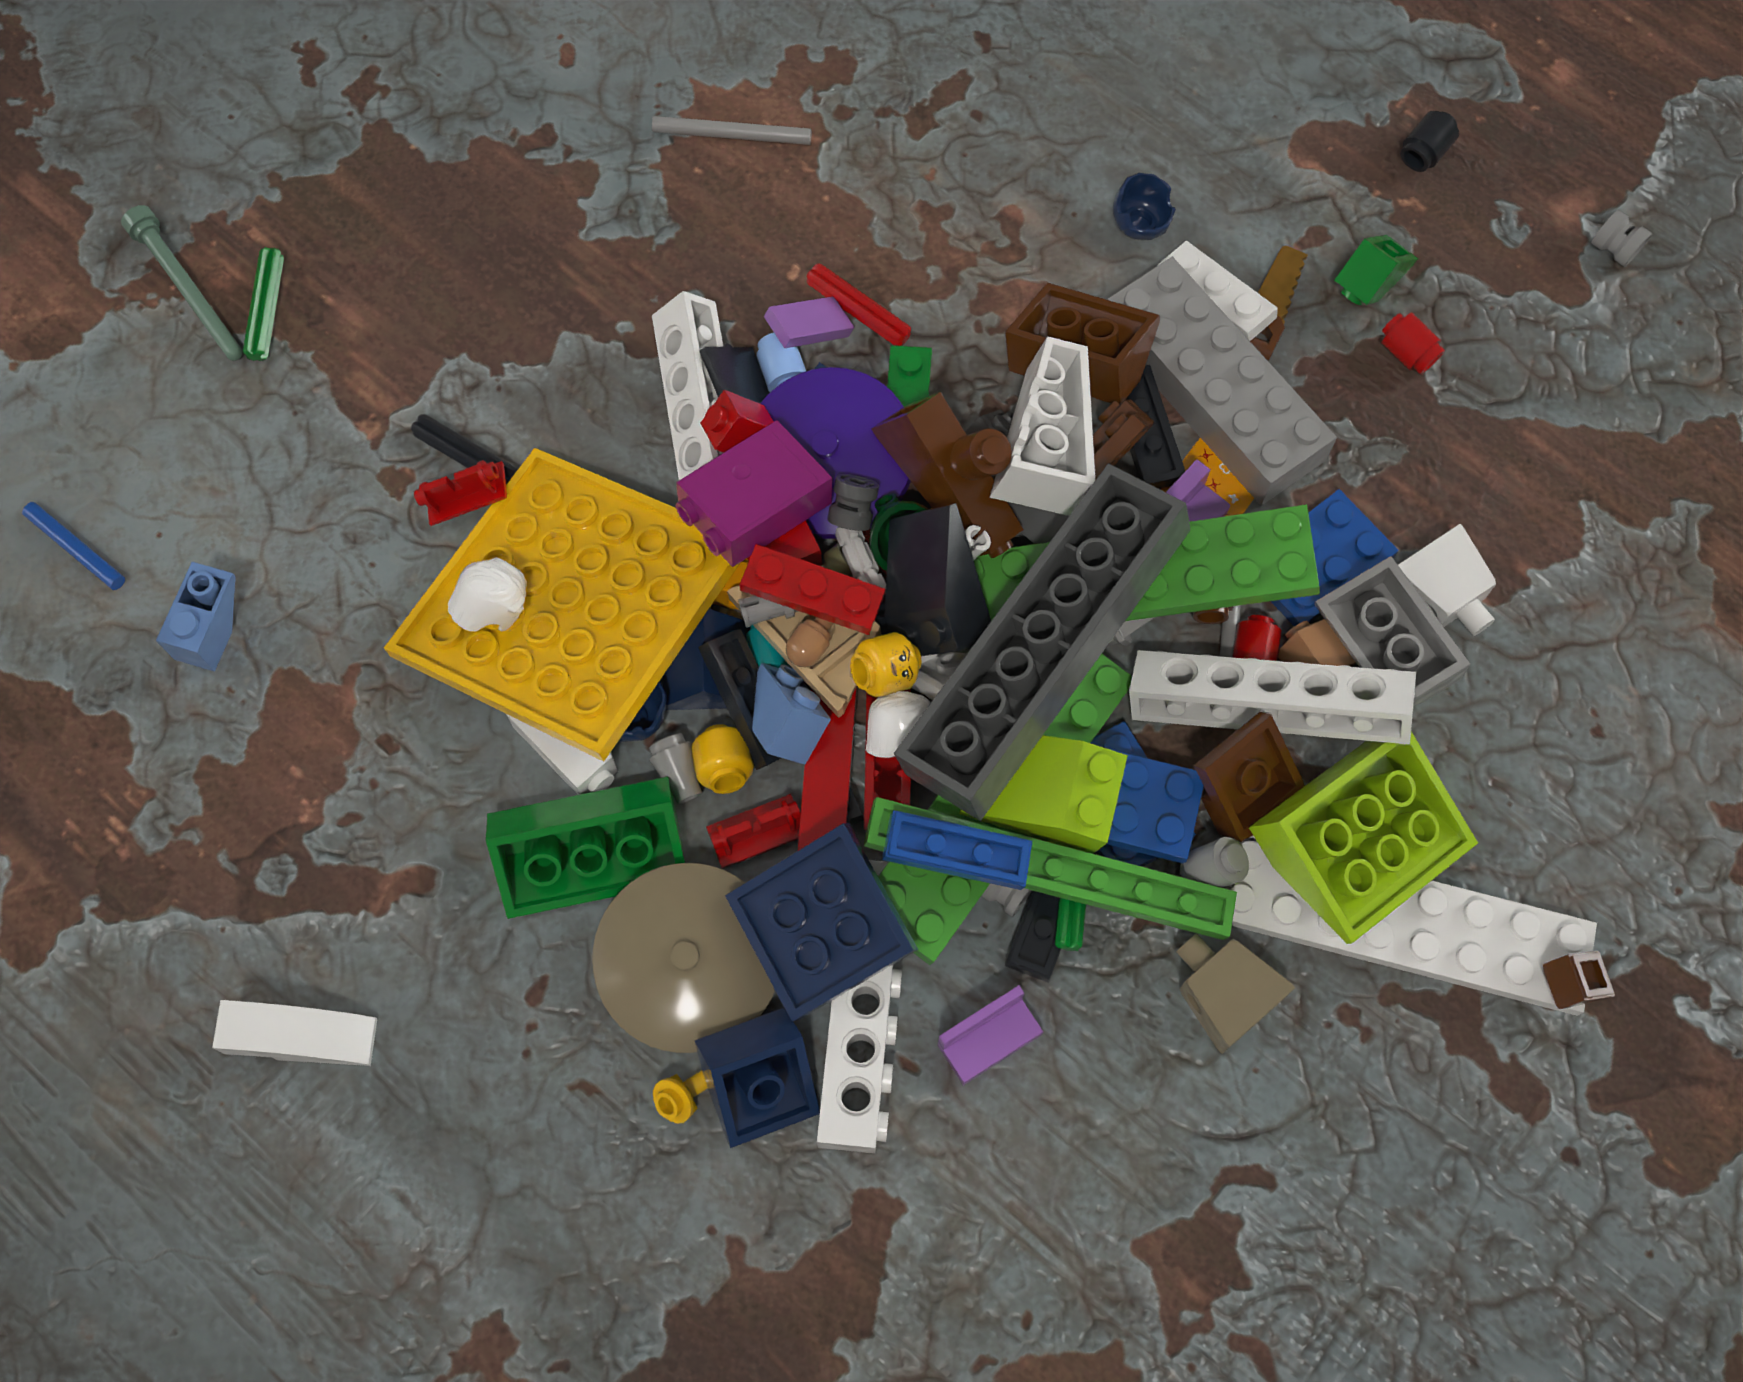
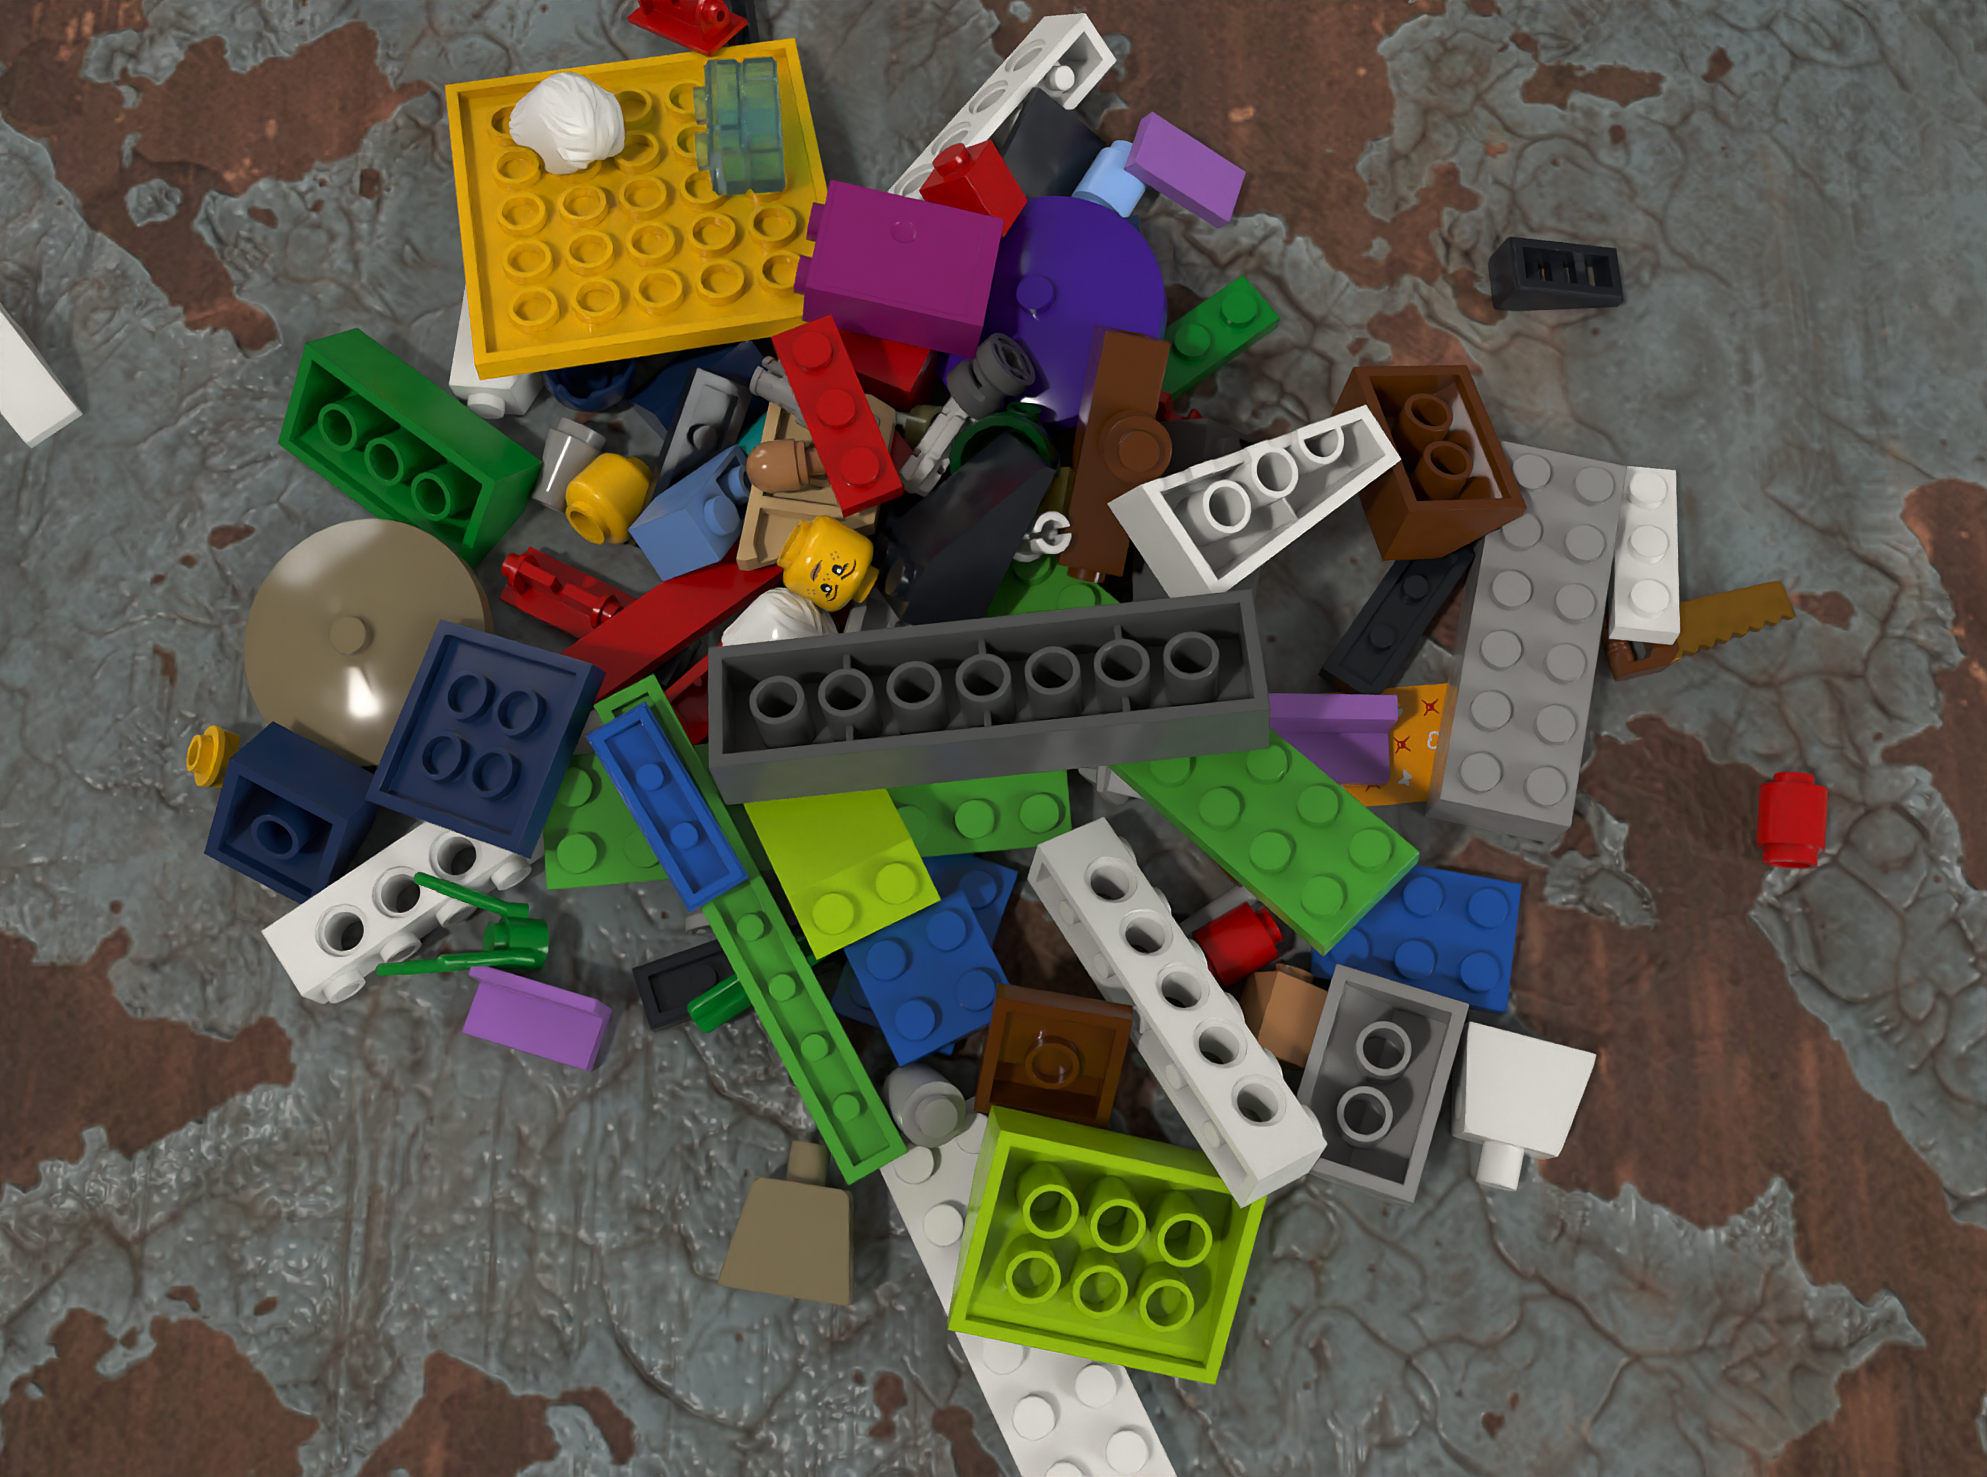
camera: 50 degrees right, 5 degrees up
red axle [806,263,911,346] -> none
reddish brown plate [1093,399,1155,481] -> none
dark blue hair [1113,172,1176,240] -> none
green slope [1334,235,1419,305] -> none
none -> green plant [375,872,549,976]
none -> clear light blue brick [693,57,786,195]
none -> black slope [1488,236,1624,311]

